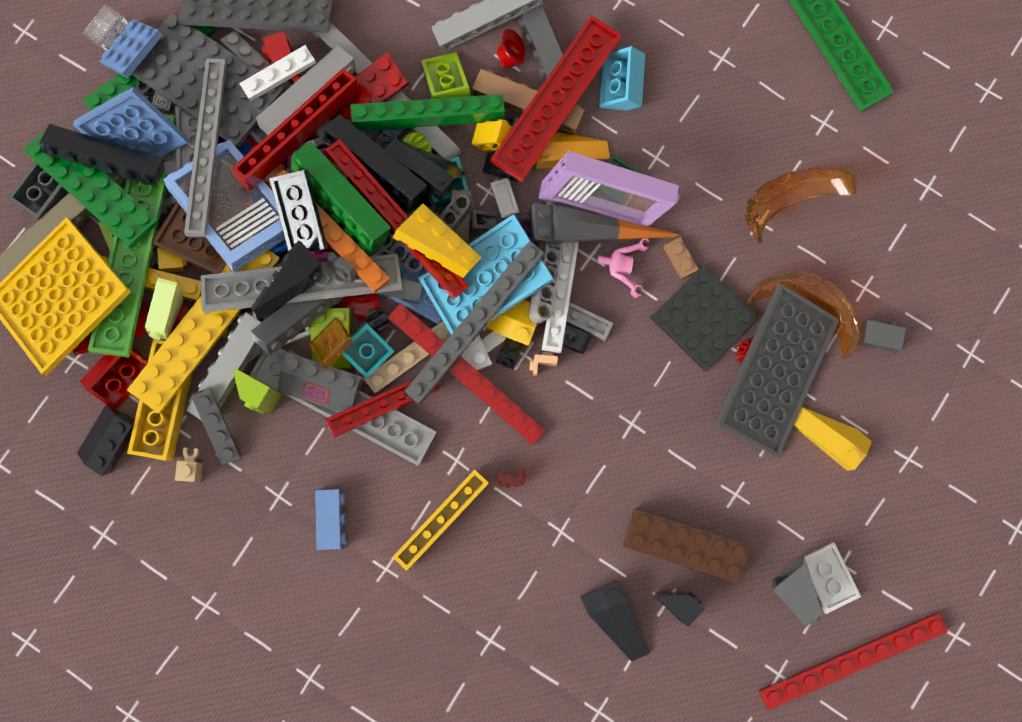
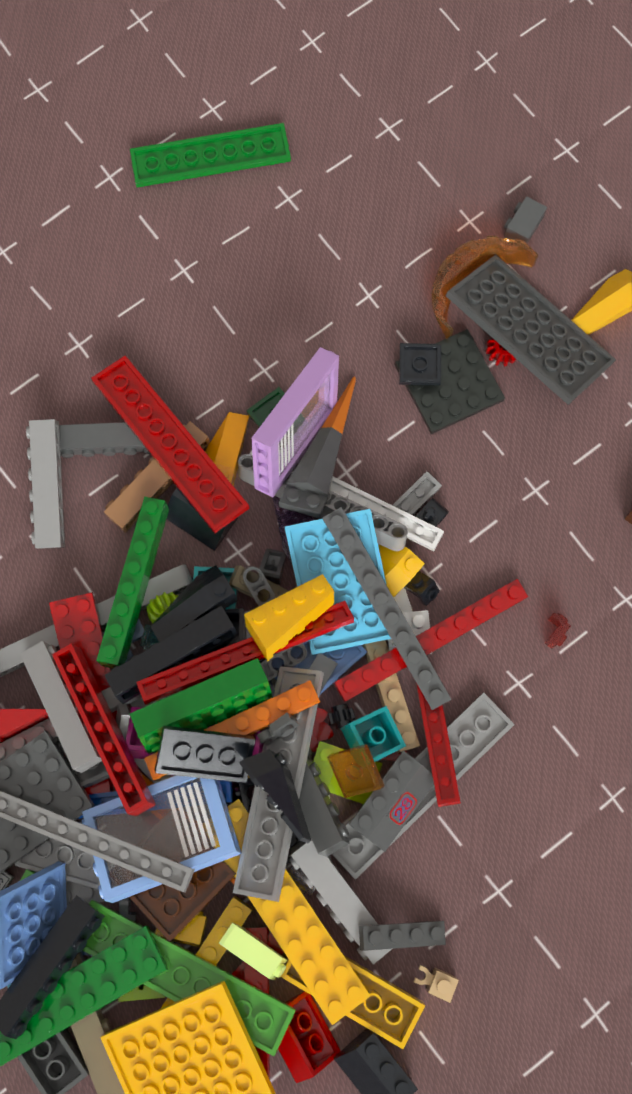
camera: 70 degrees left, 5 degrees down
lime slope [233,368,282,414] -> none
white plate [239,45,316,102] -> none
medium blue brick [315,489,346,550] -> none
yellow brick [393,469,489,571] -> none
lime slope [421,52,470,99] -> none
yellow brick [471,119,513,152] -> none
white tile [490,178,520,219] -> none
red piece [497,29,525,68] -> none
light nougat bracket [529,352,558,376] -> none
bright pink piece [597,238,650,298] -> none
medium azure slope [599,46,645,111] -> none
medium nougat plate [663,237,699,279] -> none
clear orange windscreen [745,167,857,243] -> none
none -> black plate [399,343,441,386]

